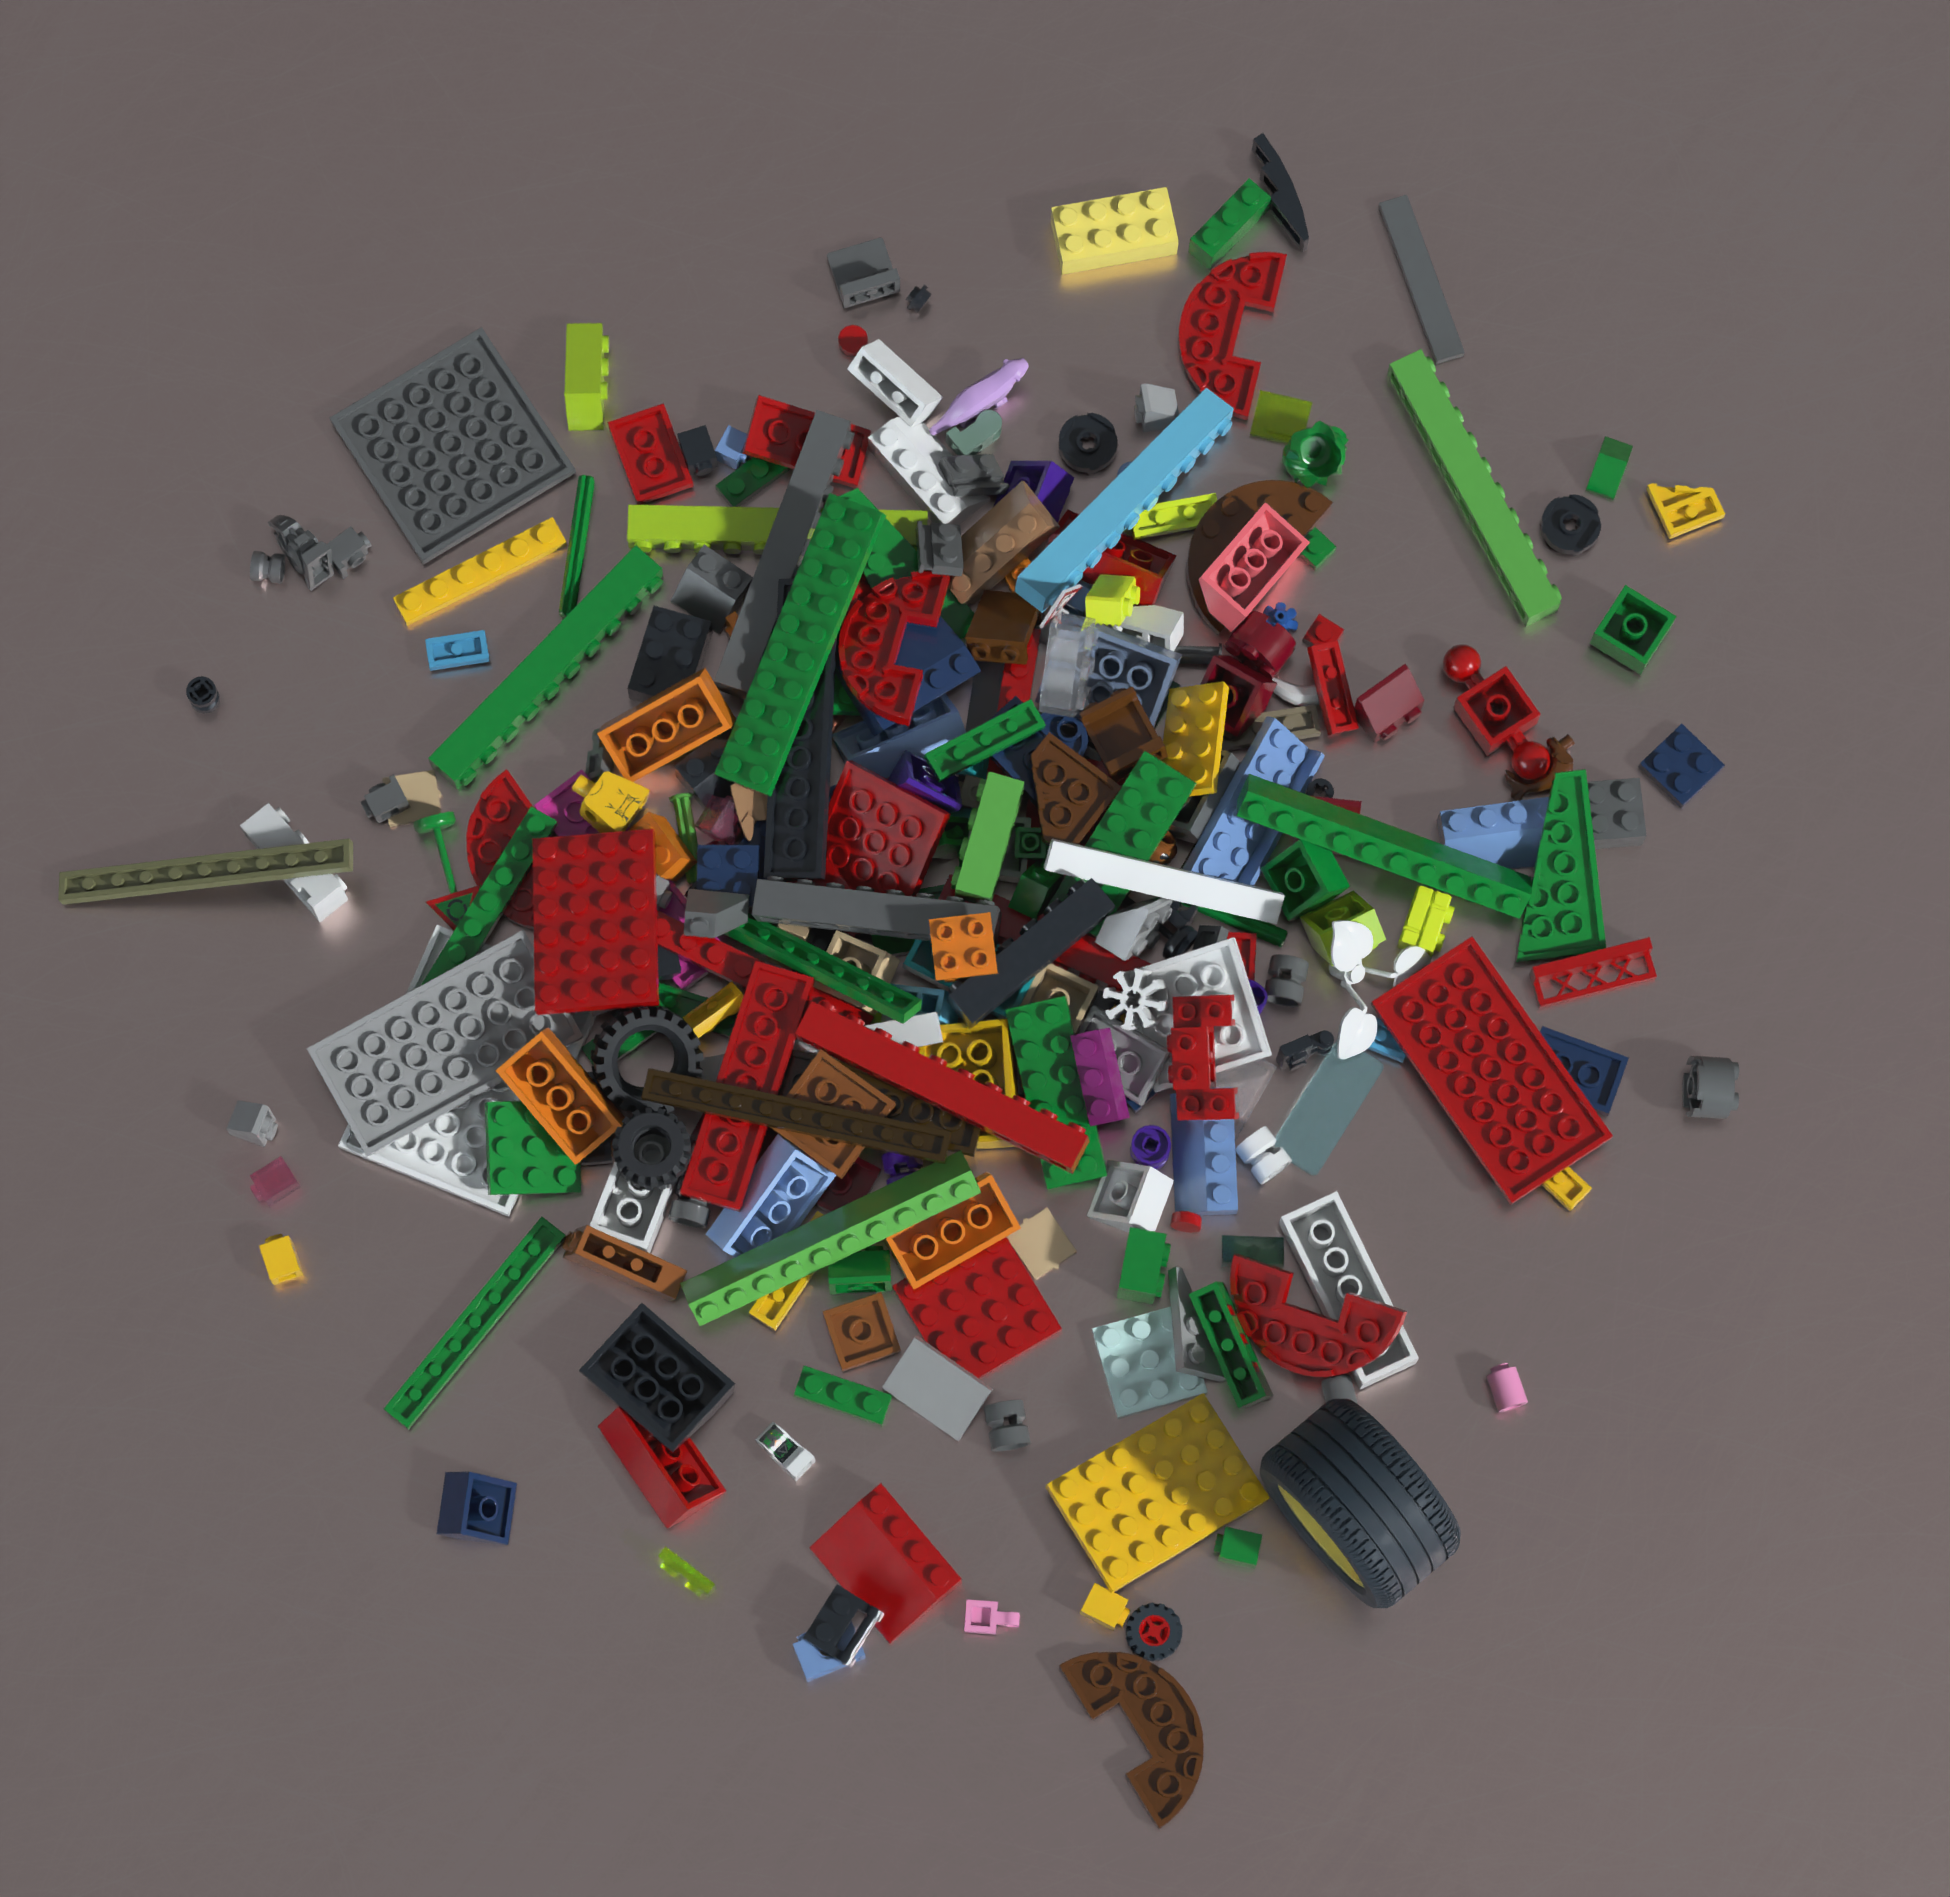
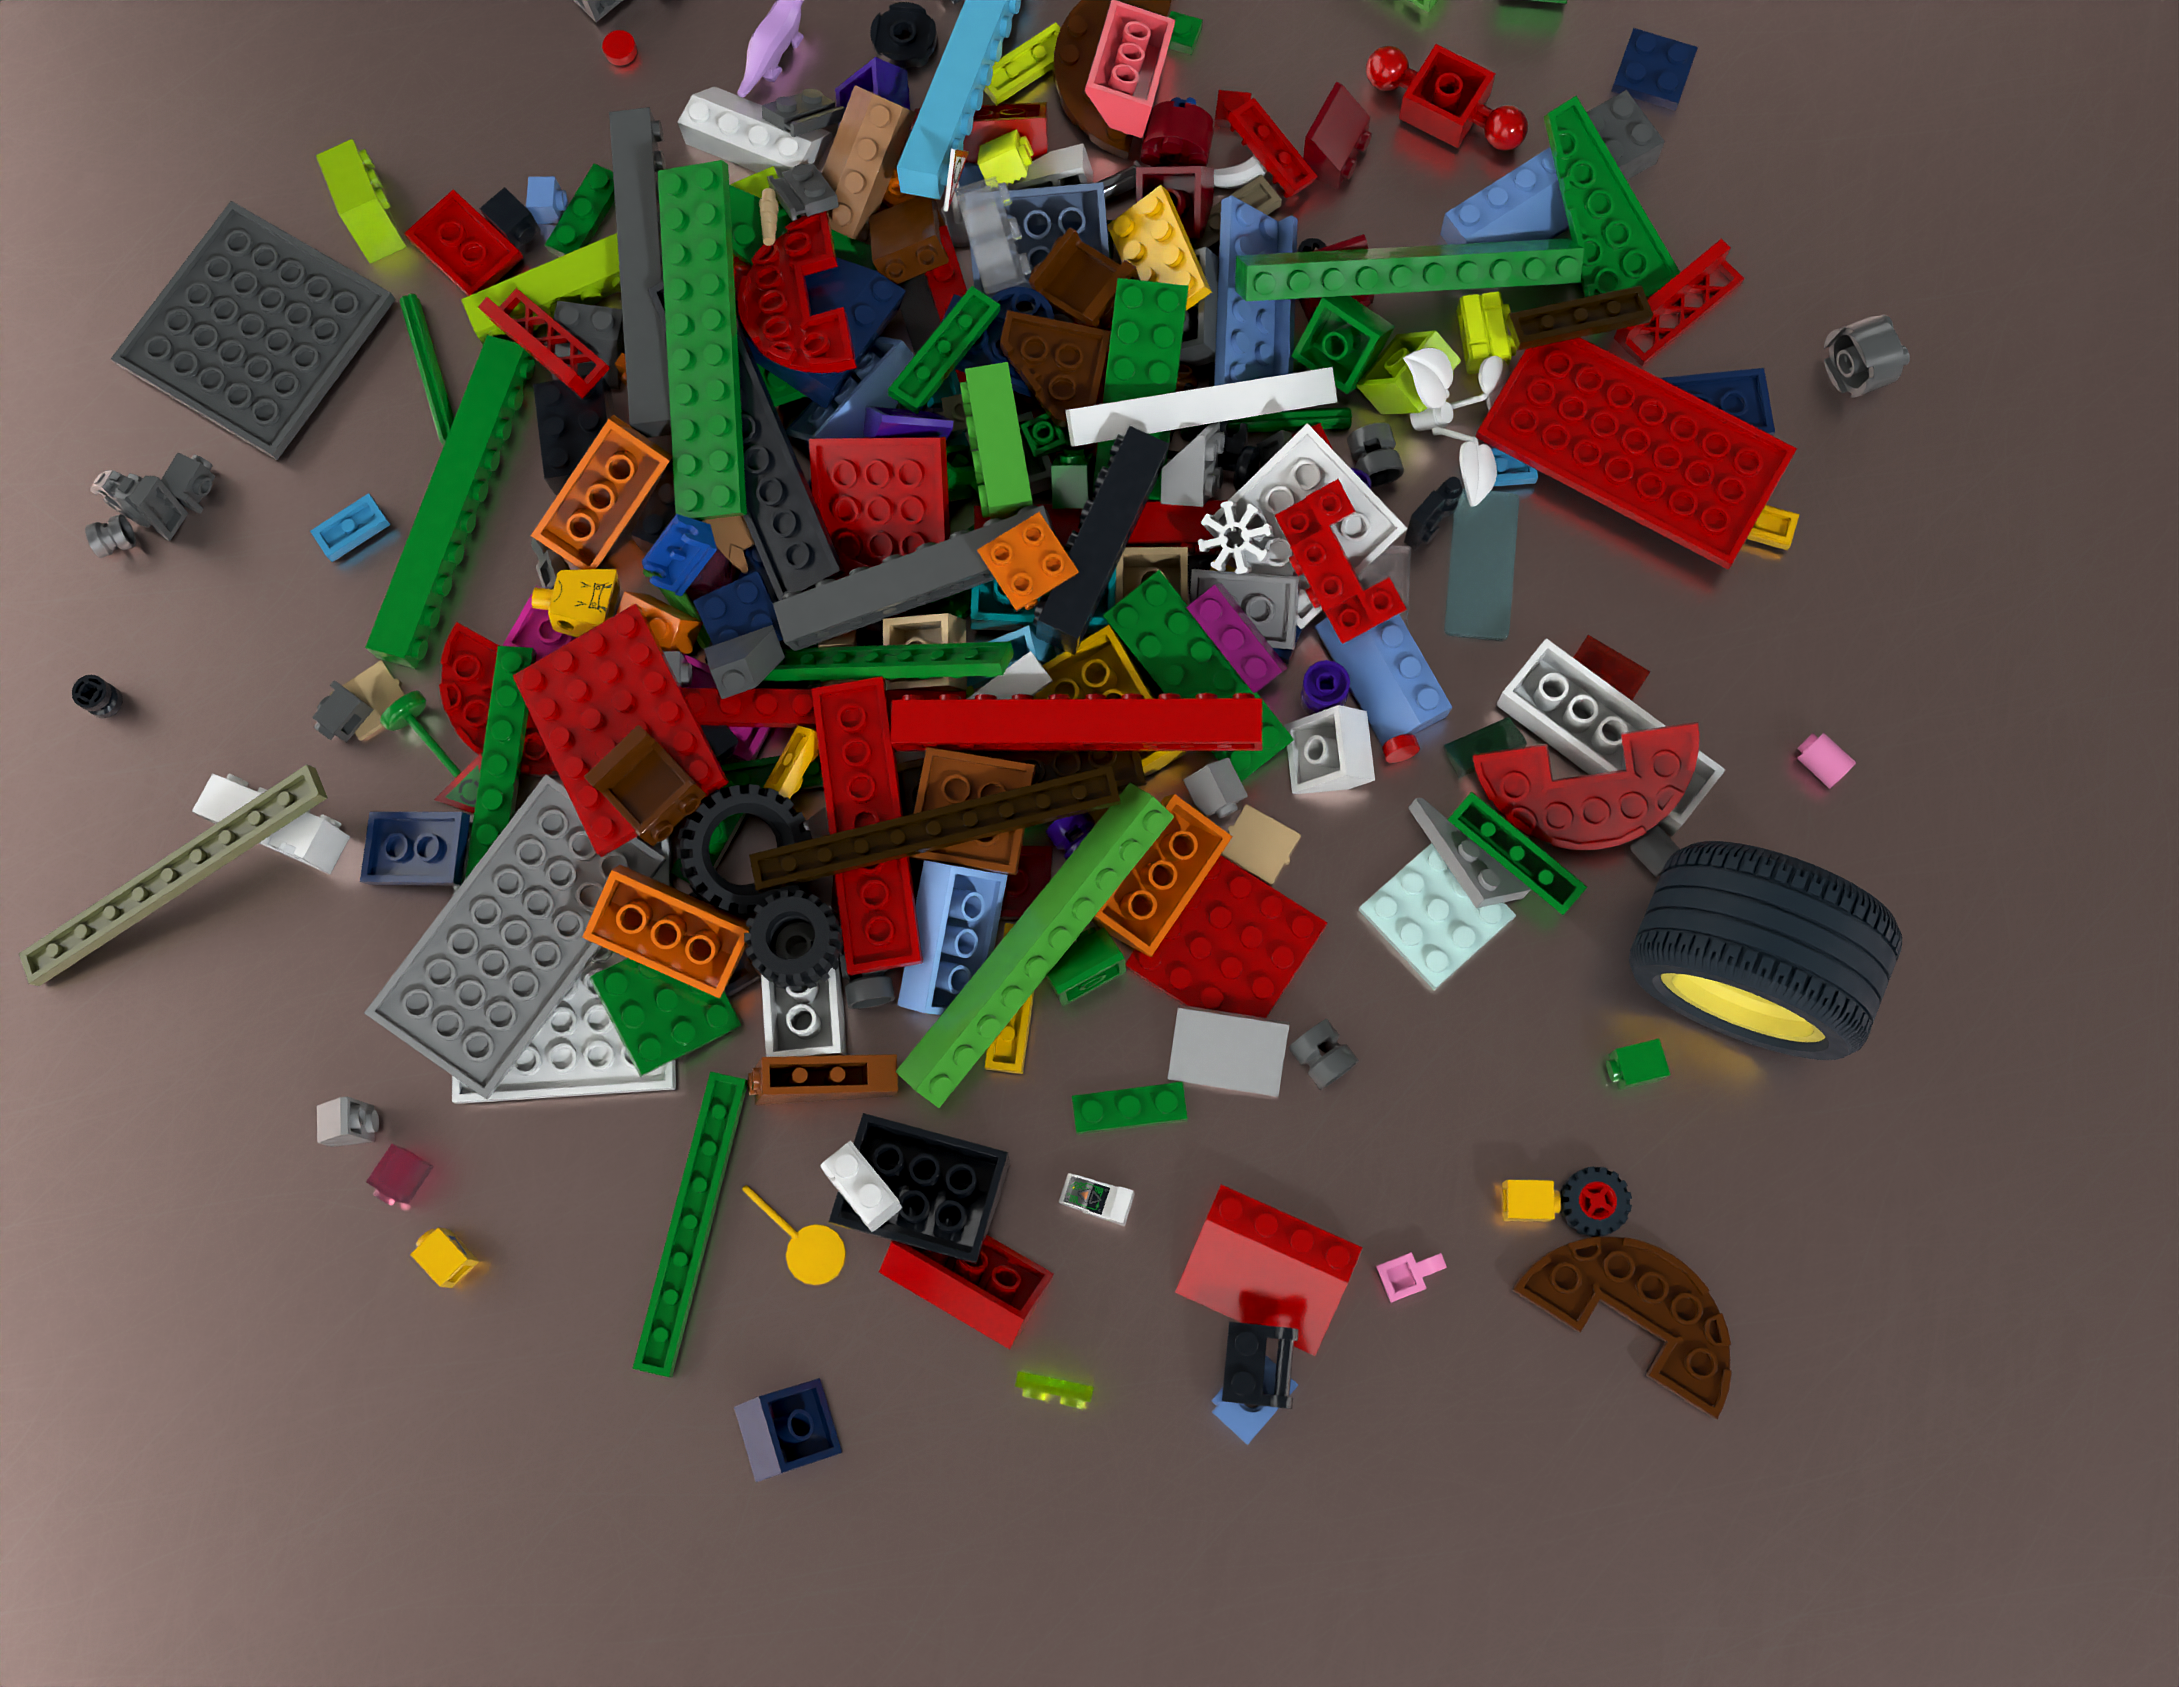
camera: 15 degrees left, 0 degrees up
yellow plate [393,517,567,626] -> none
red plate [742,395,872,488] -> none
dark orange plate [822,1292,901,1372] -> none
white brick [847,339,943,427] -> none
sand green leg [946,410,1002,456] -> none
yellow plate [1045,1393,1270,1594] -> none
green brick [1117,1227,1171,1305] -> none
white wheel [1235,1126,1292,1185] -> none
reddish brown animal [1504,734,1575,801] -> none
none -> dark blue plate [360,812,470,886]
none -> red fence [478,288,610,399]
none -> reddish brown panel [584,725,707,846]
none -> blue hinge [642,514,717,596]
none -> yellow piece [742,1185,846,1285]
none -> tan animal [759,188,779,246]
none -> white brick [820,1141,902,1232]
none -> light grey brick [1183,758,1248,819]
none -> dark brown plate [1506,285,1653,351]
none -> clear red plate [1573,635,1651,701]

